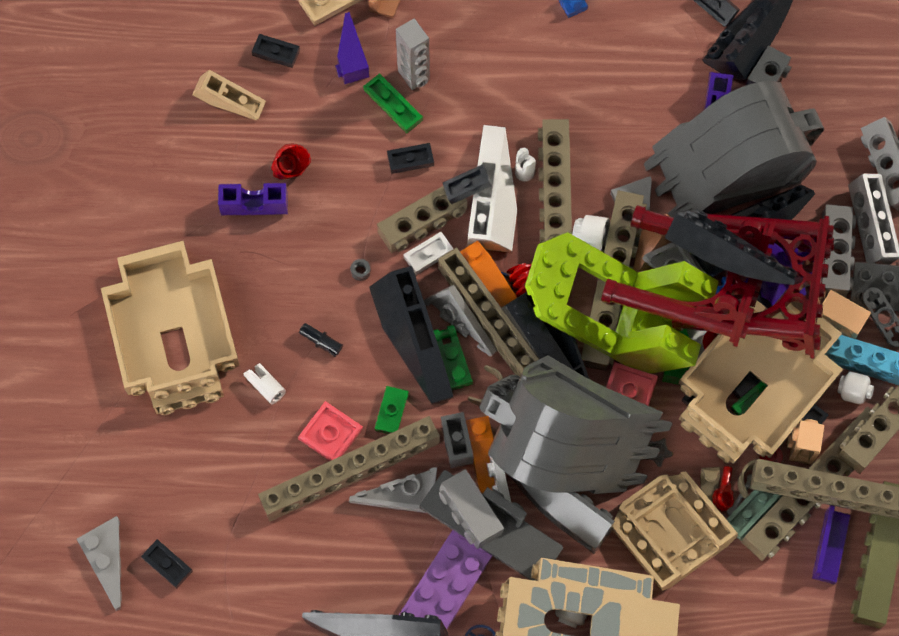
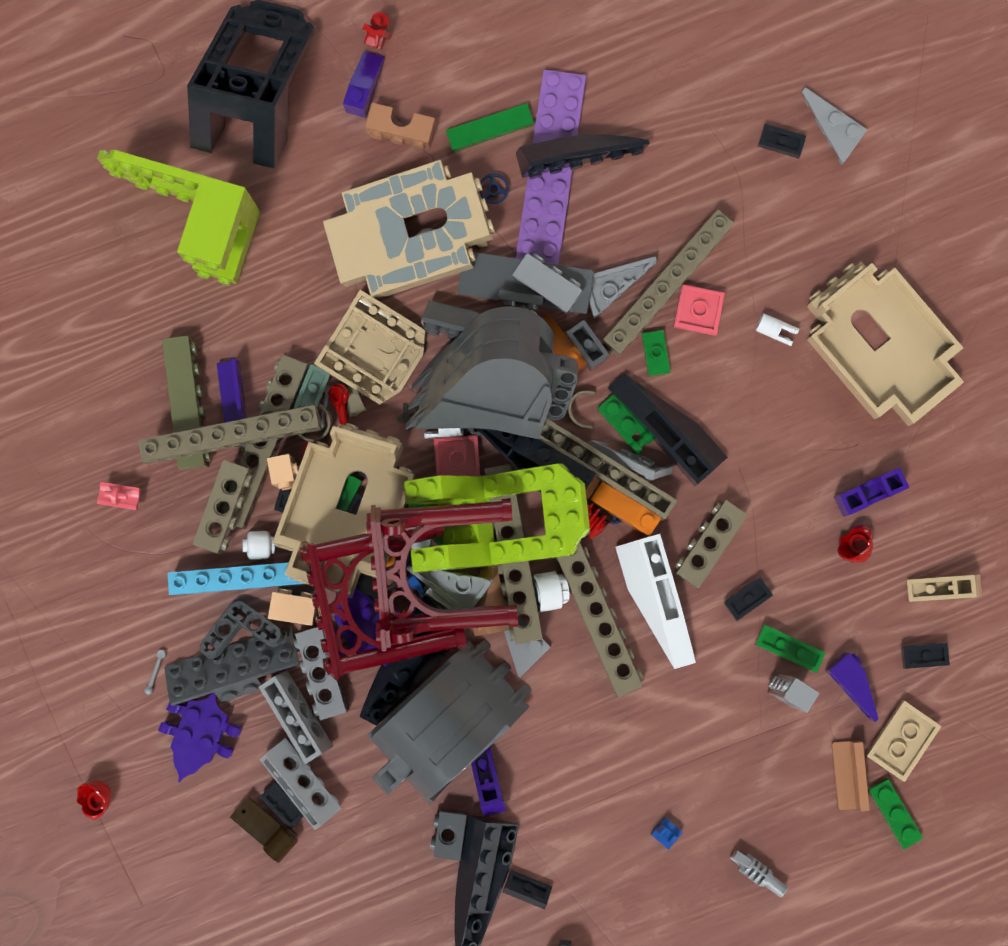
camera: 160 degrees right, 15 degrees up
black axle [299,323,343,357] -> none
dark grey axle [350,259,371,281] -> none
white plate [403,232,453,275] -> none
black plate [443,164,492,205] -> none
white hinge [515,148,536,181] -> none
black wedge [665,209,803,285] -> none

